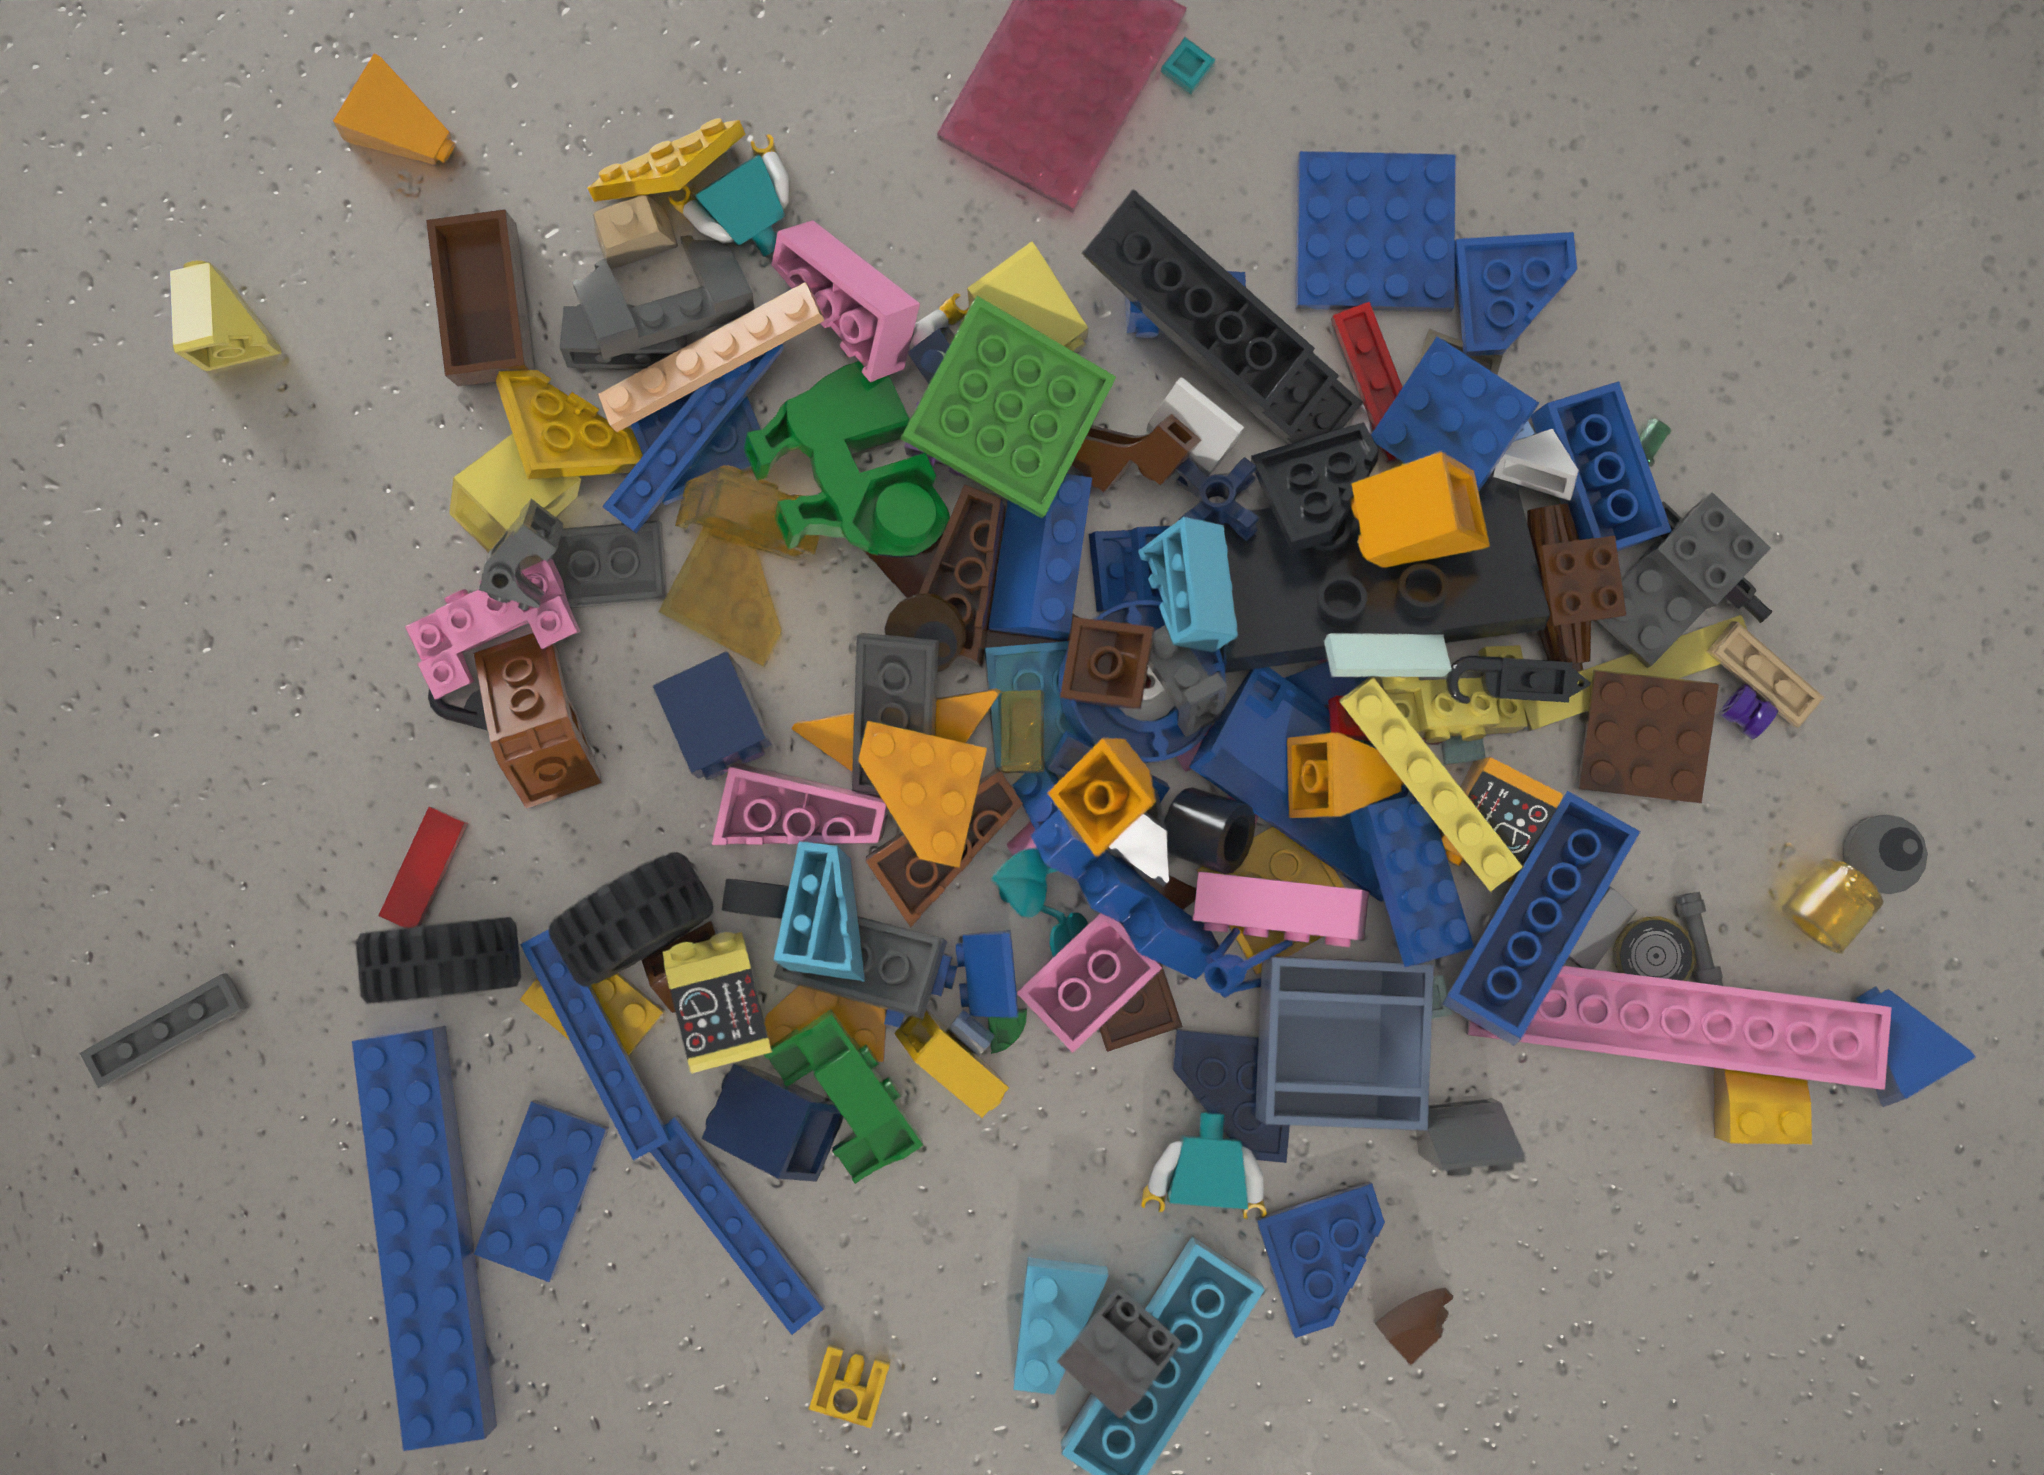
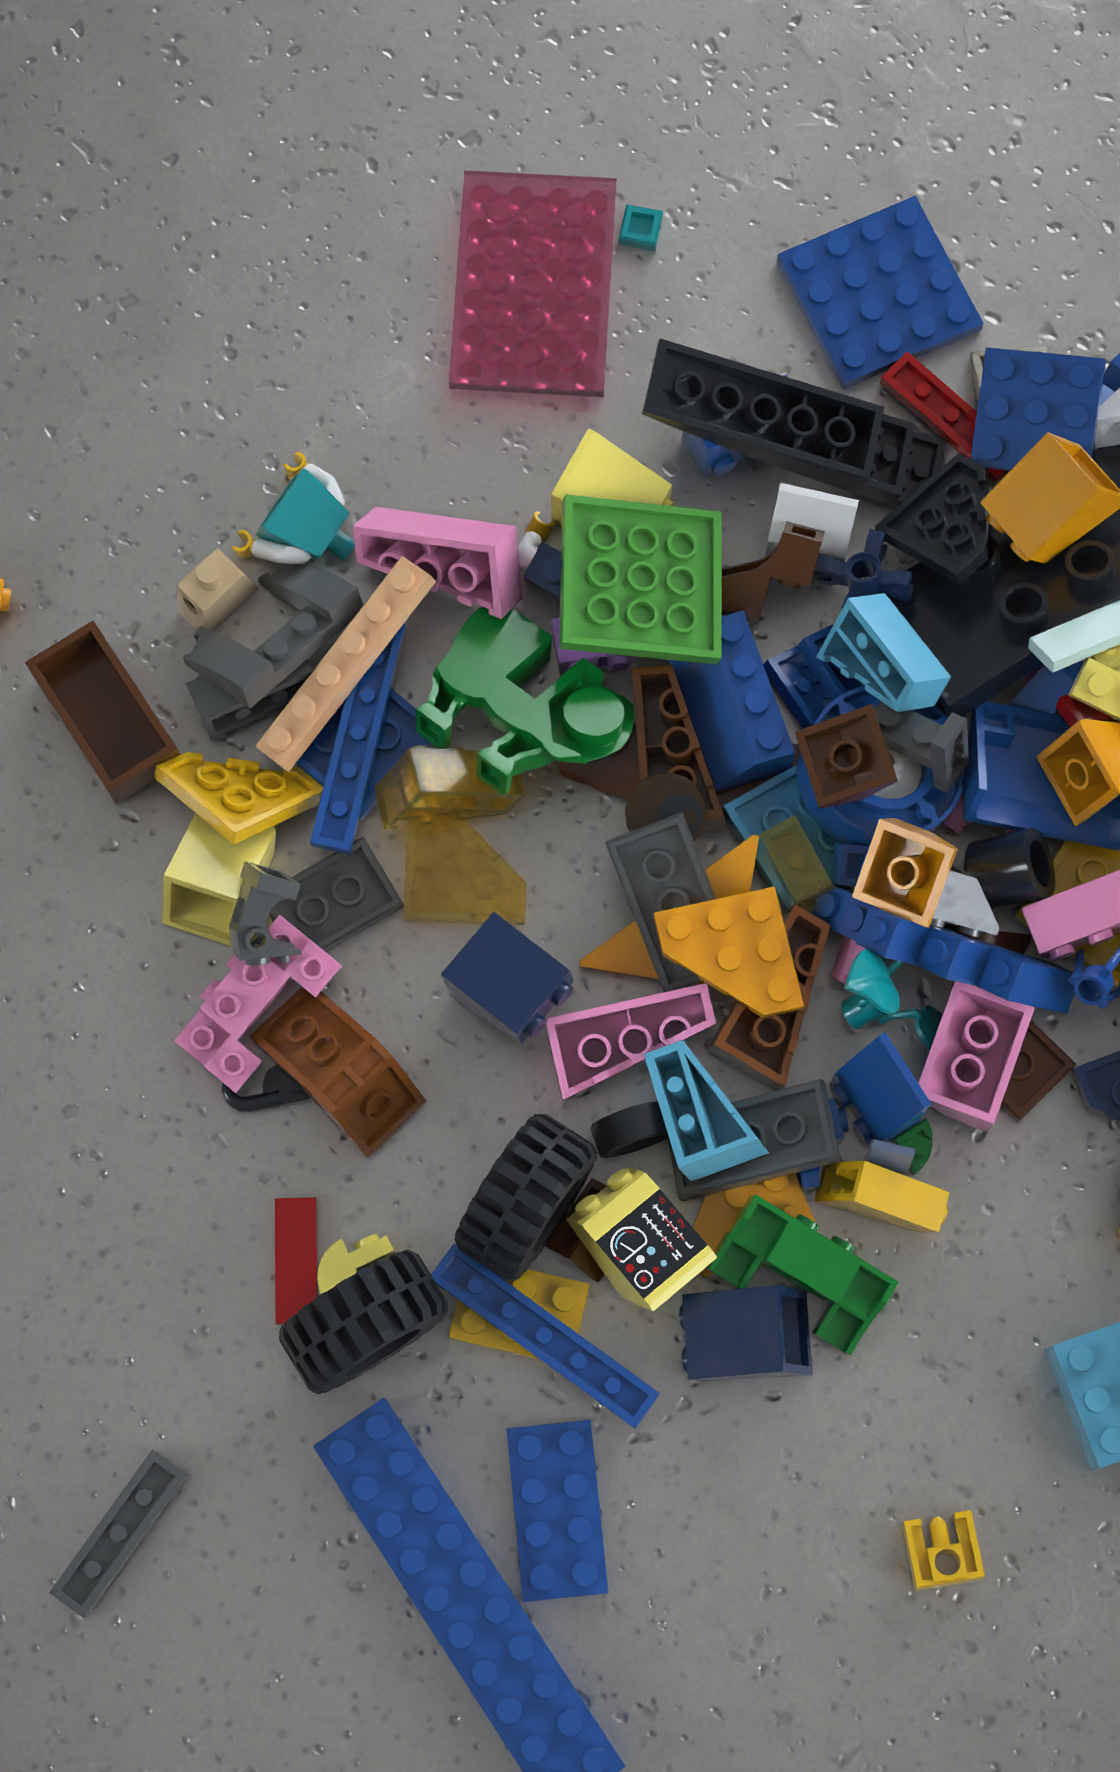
camera: 25 degrees left, 10 degrees down
yellow plate [587,118,746,202] -> none
blue plate [650,1116,825,1335] -> none
blue plate [1455,232,1578,356] -> none
none -> light yellow brick [317,1233,396,1294]

